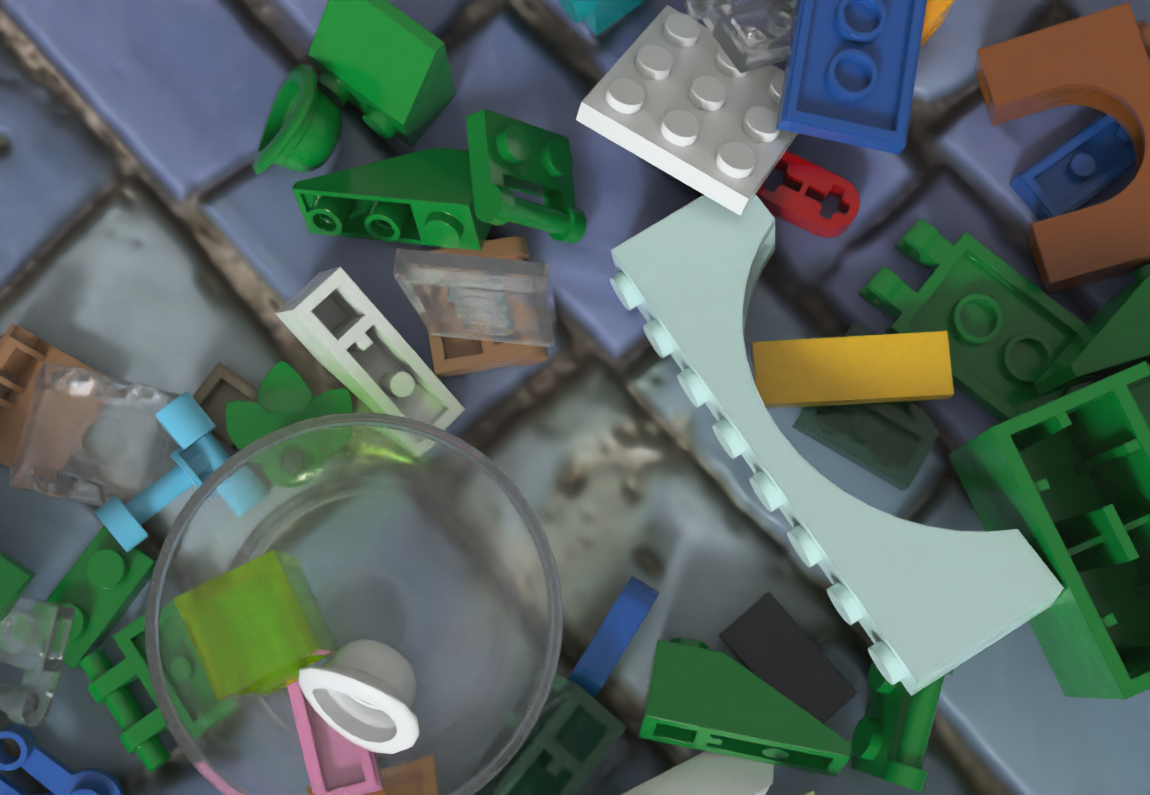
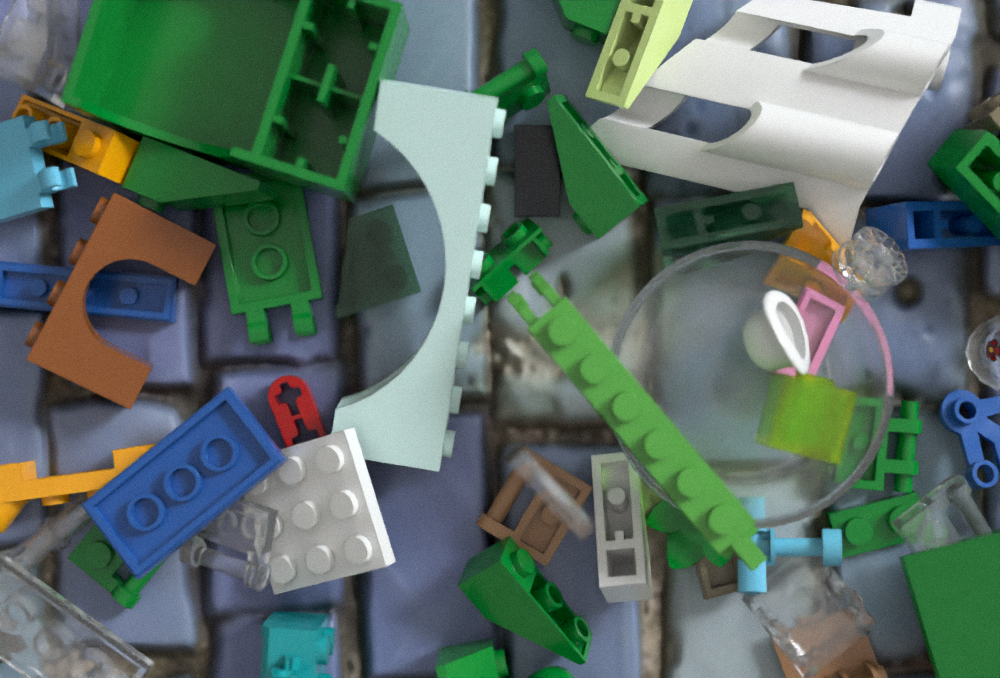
camera: 145 degrees left, 10 degrees up
green plate [466,109,587,244] -> none
blue beam [566,576,659,700] -> none
yellow tile [751,331,954,409] -> none
none -> green hinge [469,218,553,306]
none -> bright green hinge [505,271,768,571]

